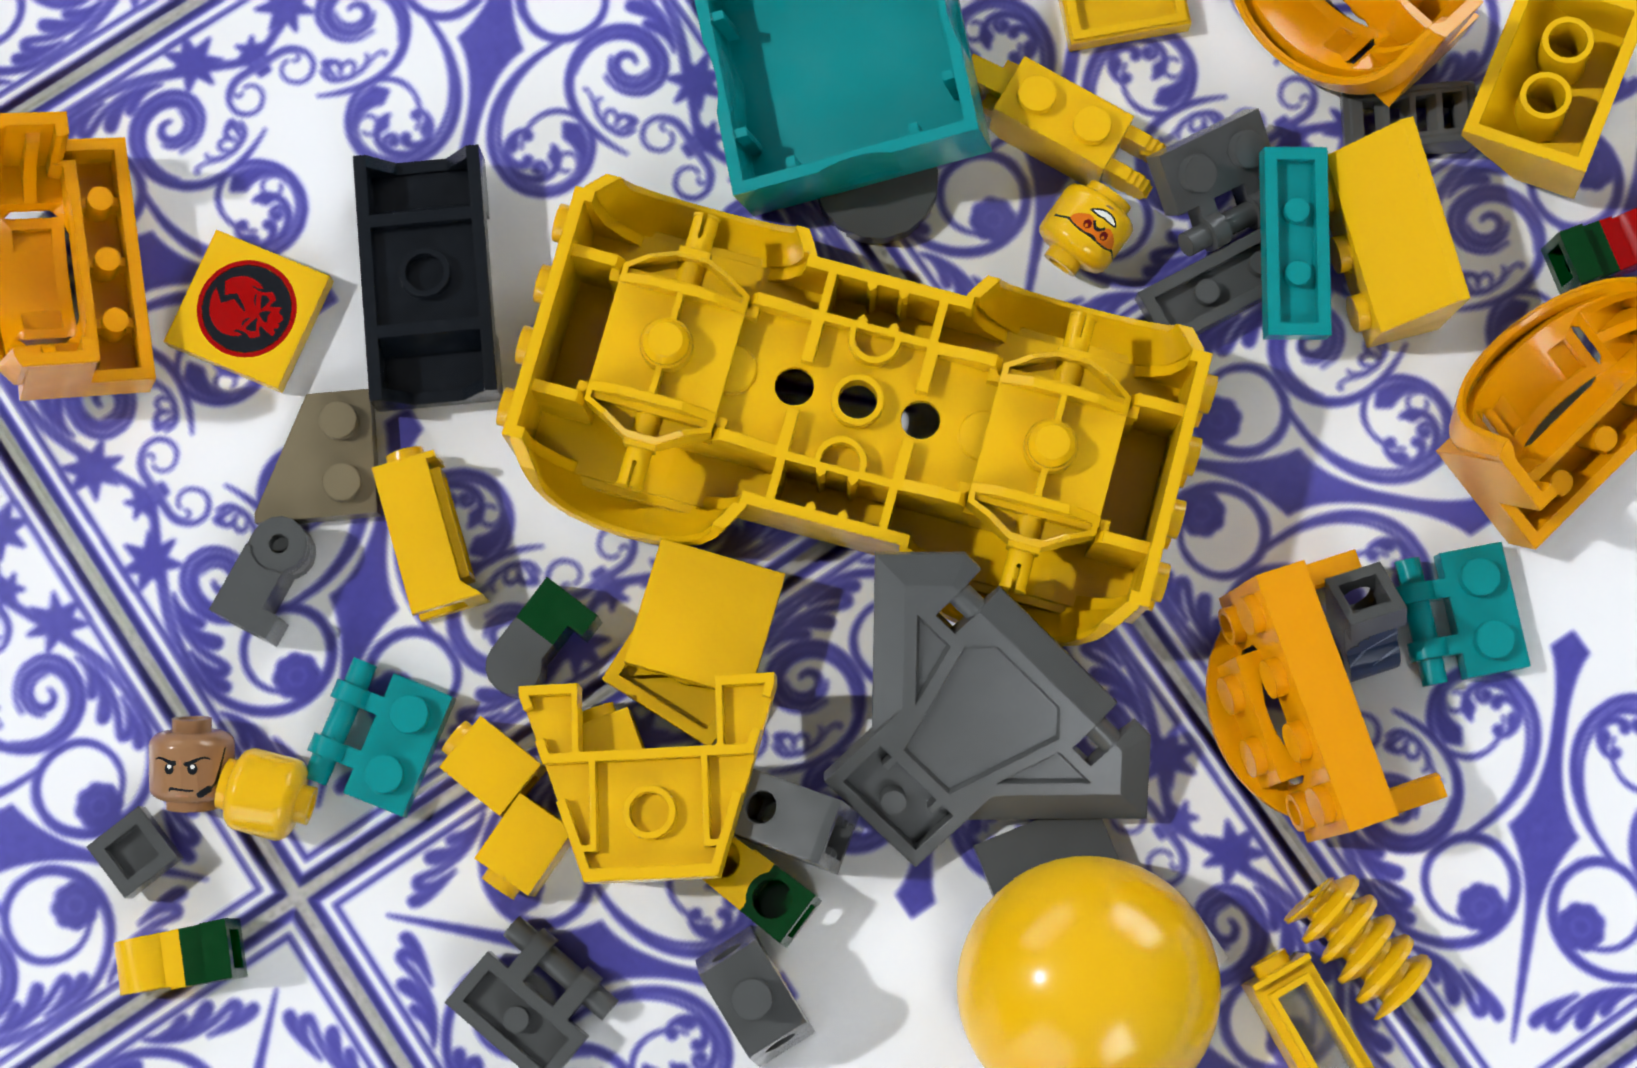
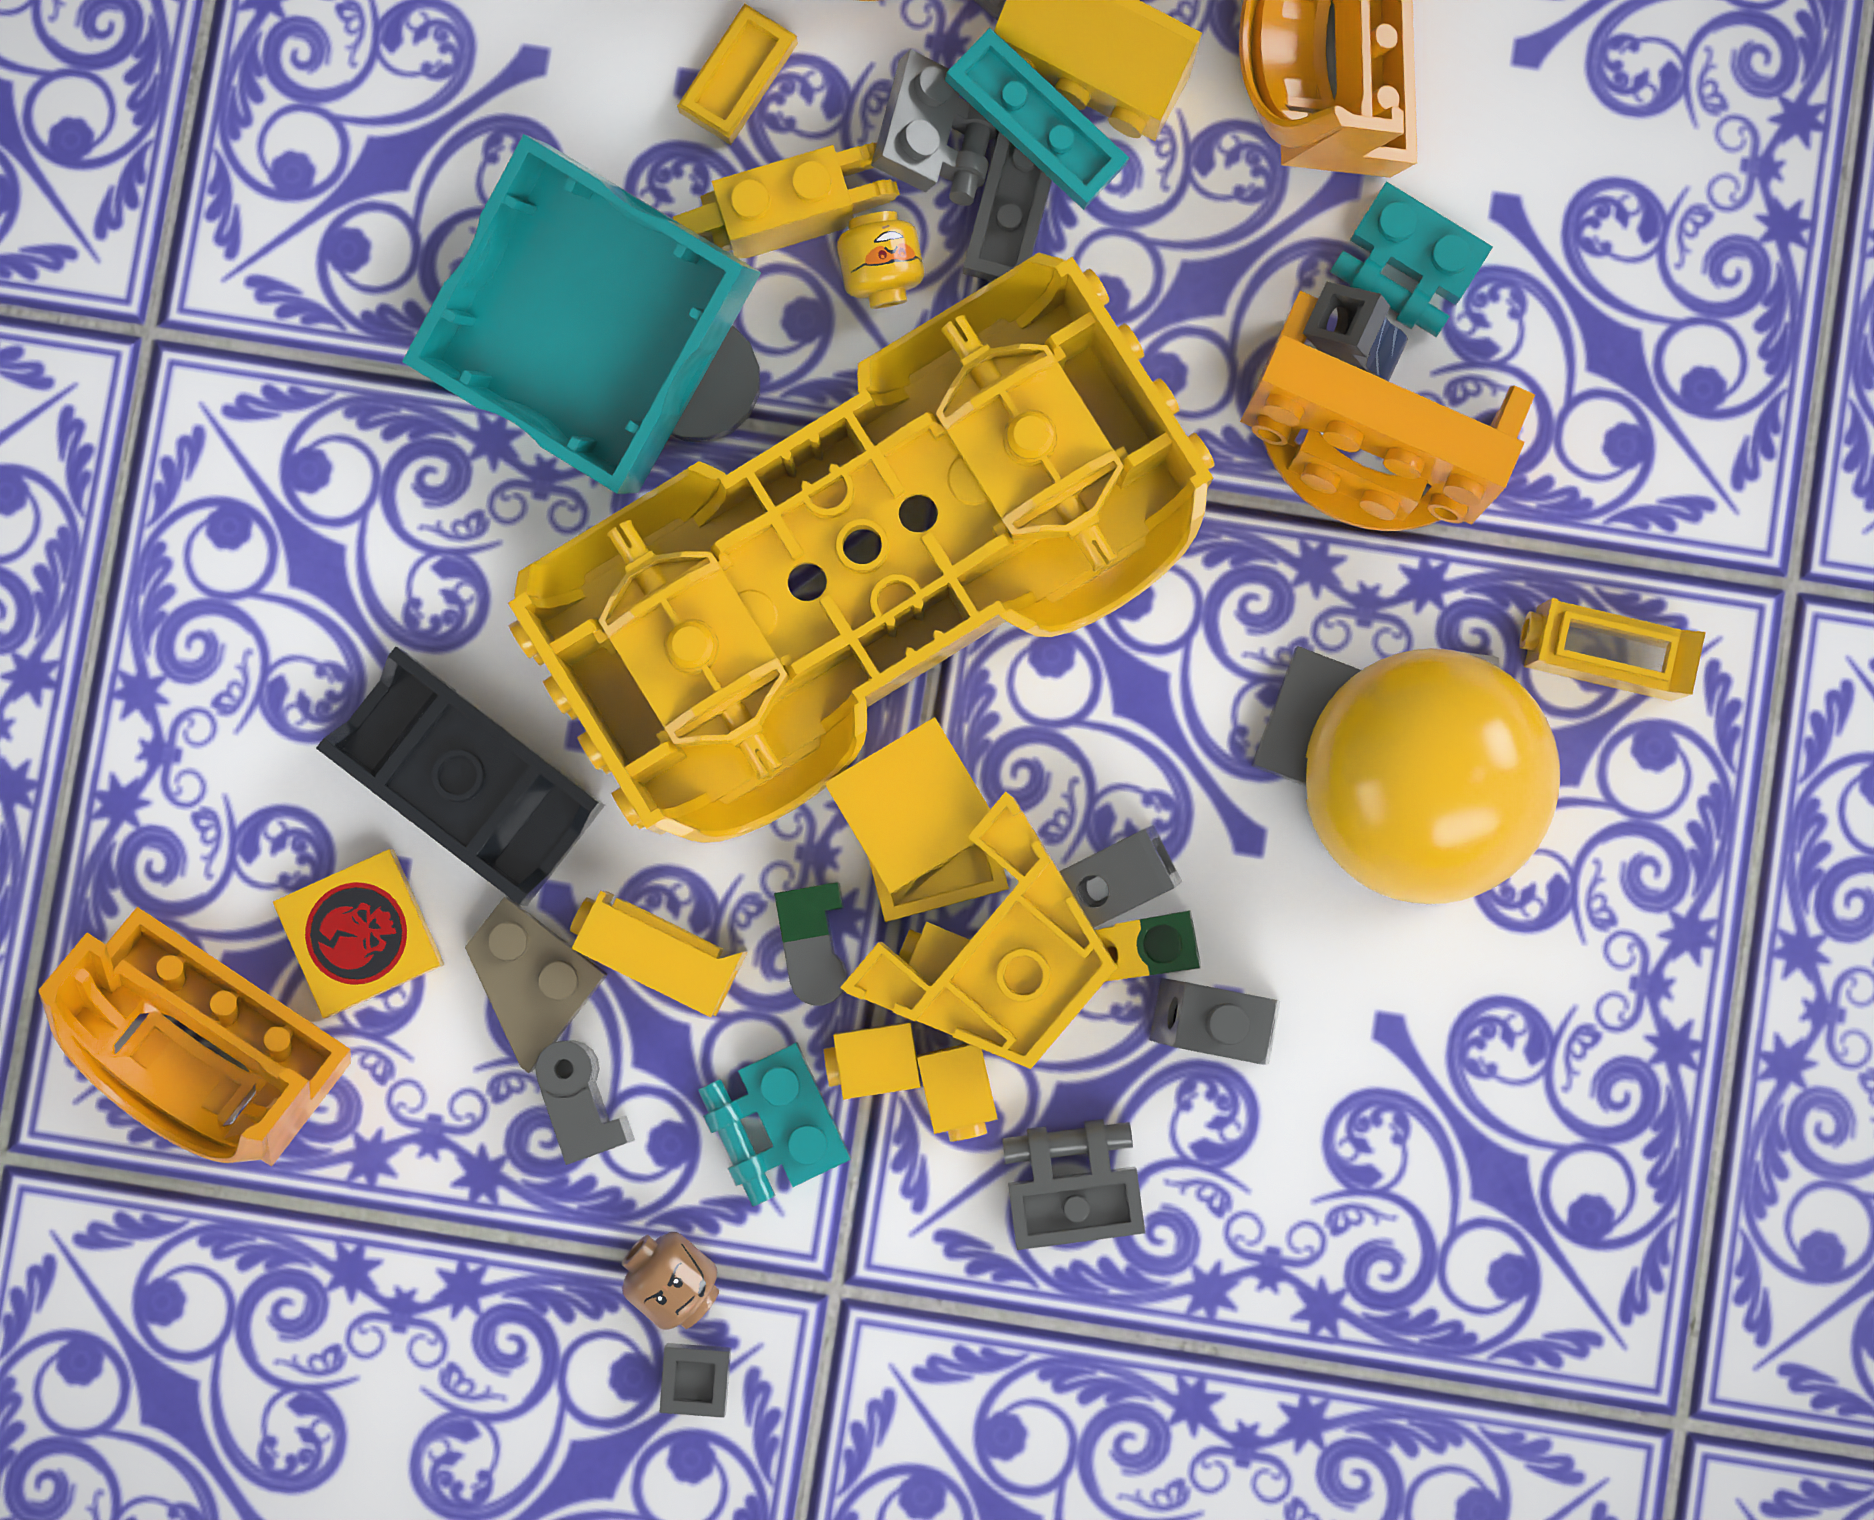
camera: 45 degrees left, 5 degrees up
leg [114,918,248,996] -> none
yellow head [214,748,318,841] -> none
dark grey plate [824,551,1151,867] -> none
yellow piece [1283,874,1432,1021] -> none

